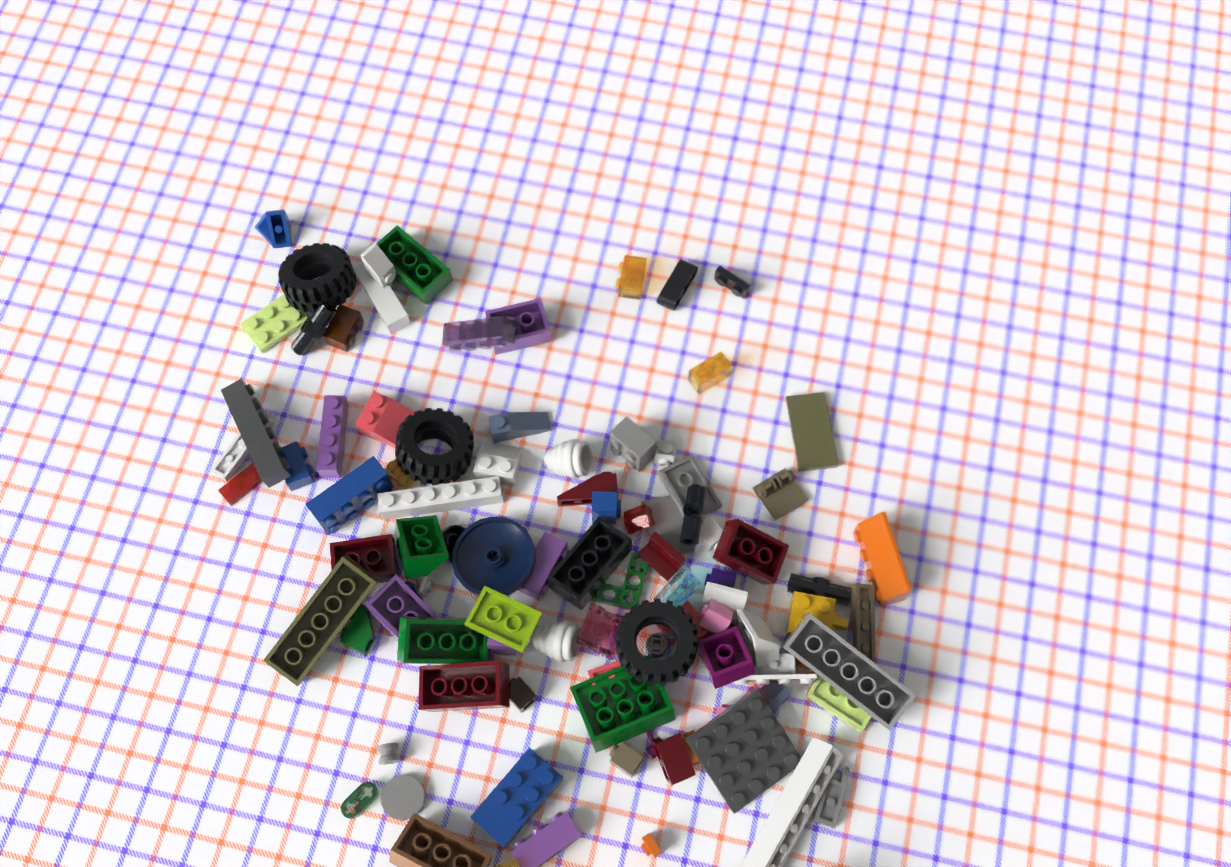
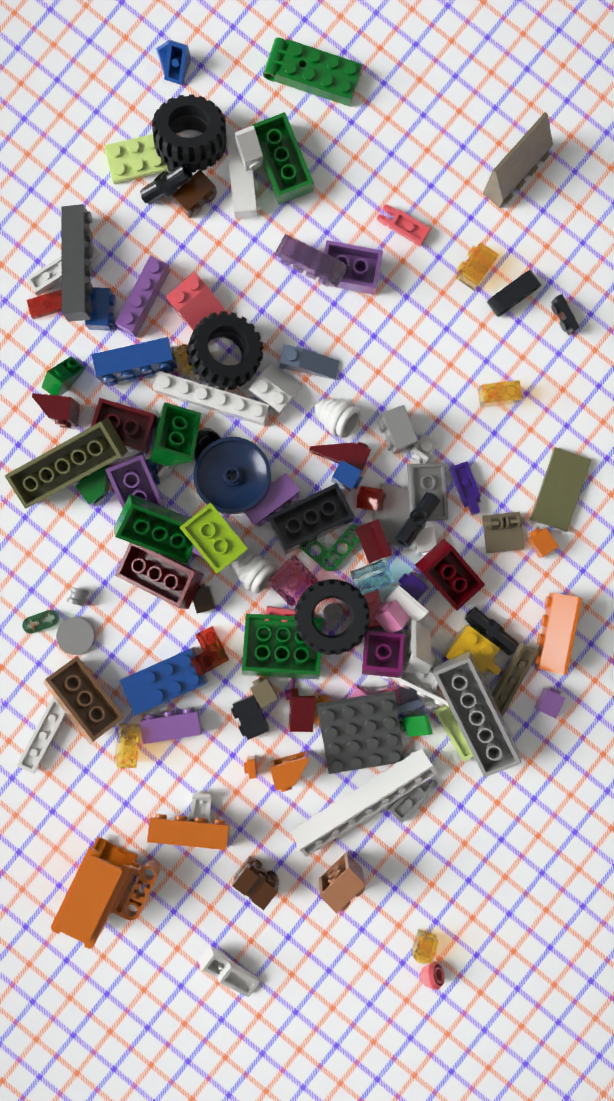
camera: 20 degrees right, 20 degrees up
none -> dark red slope [32,393,80,429]
none -> green slope [41,356,86,396]
none -> clear red plate [190,626,229,676]
none -> black brick [231,694,270,740]
none -> green hinge [263,37,363,107]
none -> orange slope [270,750,309,792]
none -> coral hinge [377,204,431,247]
none -> green slope [399,710,433,737]
none -> dark purple hinge [449,461,481,515]
none -> dark tan slope [482,112,553,208]
none -> orange brick [526,527,559,558]
none -> medium lavender brick [534,687,565,719]

